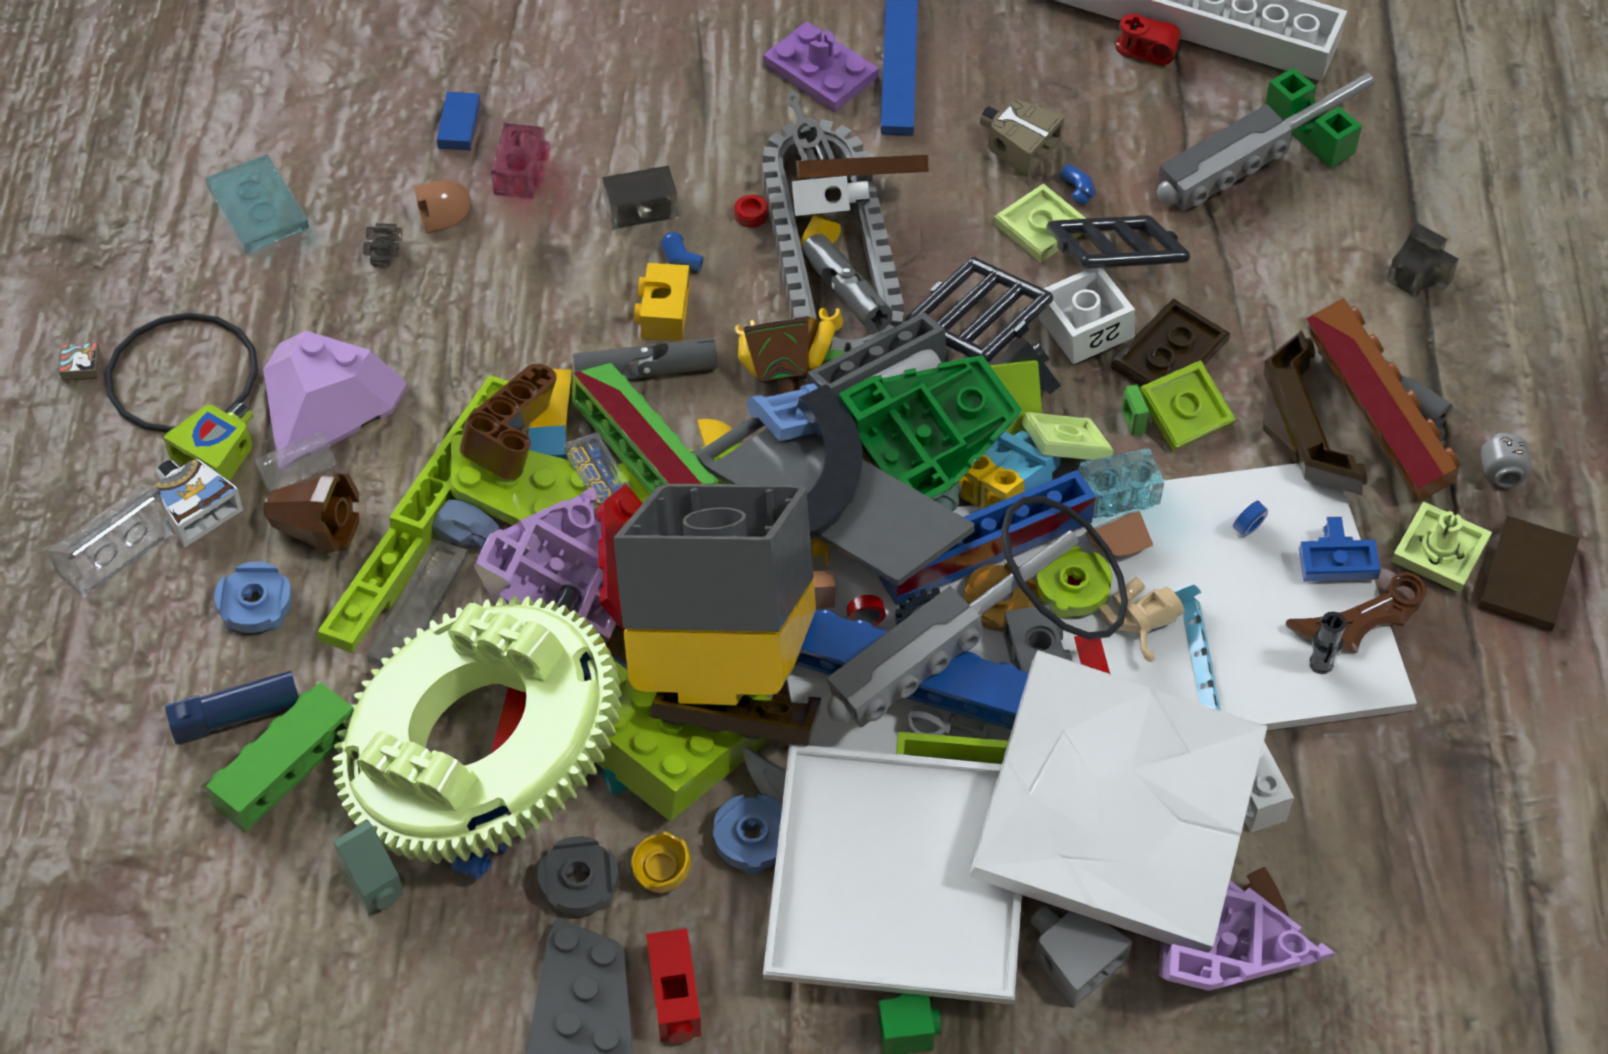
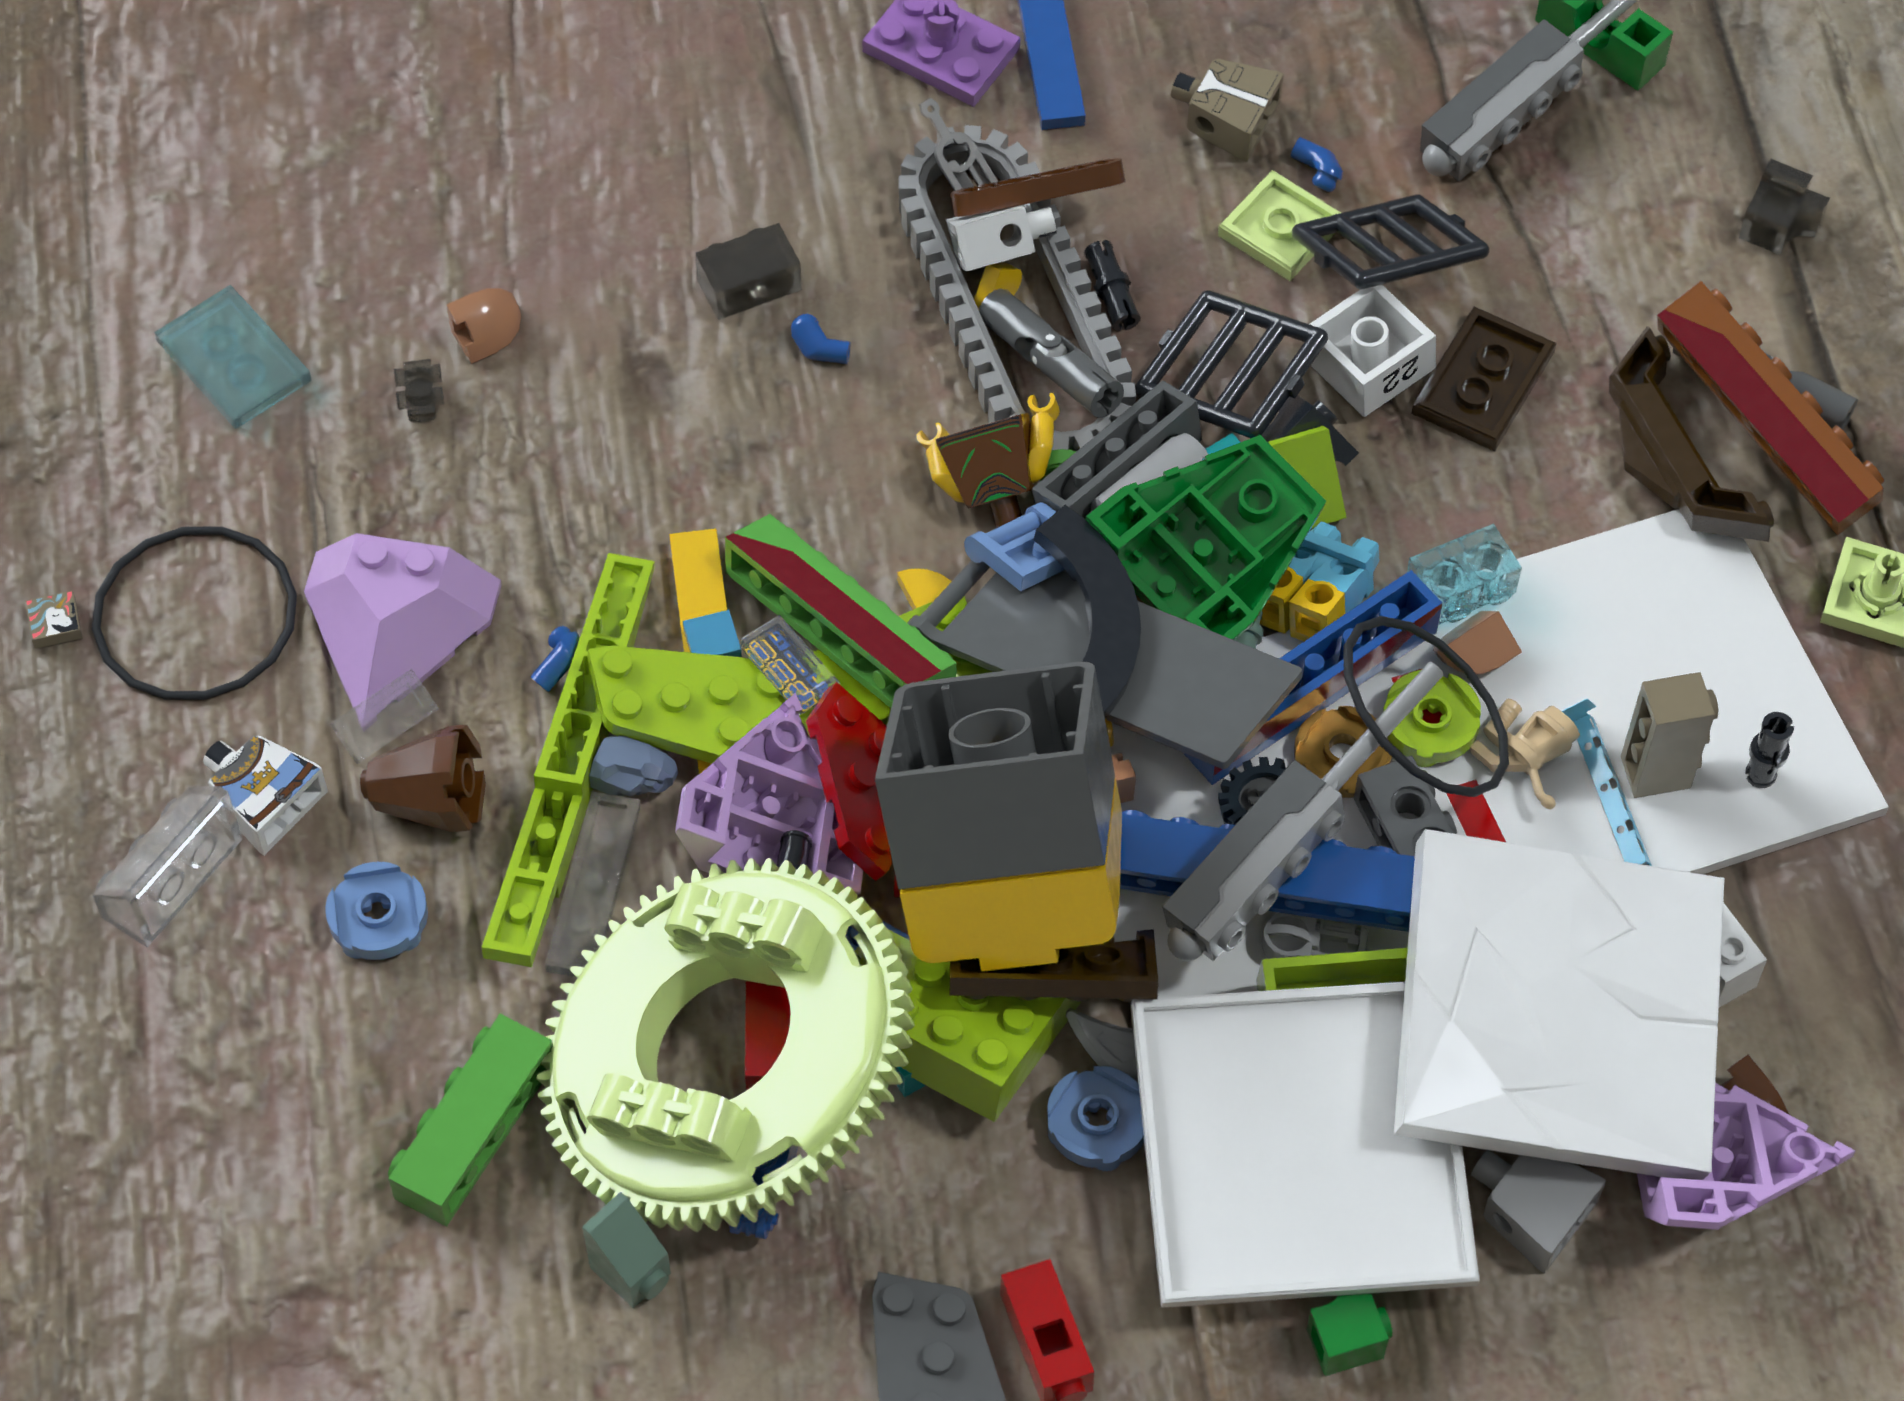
camera: 10 degrees left, 5 degrees up
lime torso [163,403,254,481] -> none
dark blue piece [164,671,299,744] -> none
blue tile [437,91,481,151] -> none
reddish brown beam [460,364,557,479] -> none
clear pink brick [491,123,550,199] -> none
dark grey plate [537,836,619,916] -> none
dark grey piece [573,337,718,379] -> none
yellow hair [630,831,692,893] -> none
yellow brick [634,263,690,341] -> none
red tile [734,195,768,228] -> none
red tile [846,595,886,626] -> none
yellowish green tile [1022,412,1114,462] -> none
bright green tile [1121,385,1149,436] -> none
lime plate [1140,360,1236,452] -> none
blue tile [1233,500,1268,536] -> none
reddish brown piece [1285,572,1426,653] -> none
blue hinge [1299,517,1381,581] -> none
none -> blue arm [530,626,580,692]
none -> black pin [1084,240,1141,331]
none -> dark tan brick [1620,672,1718,798]

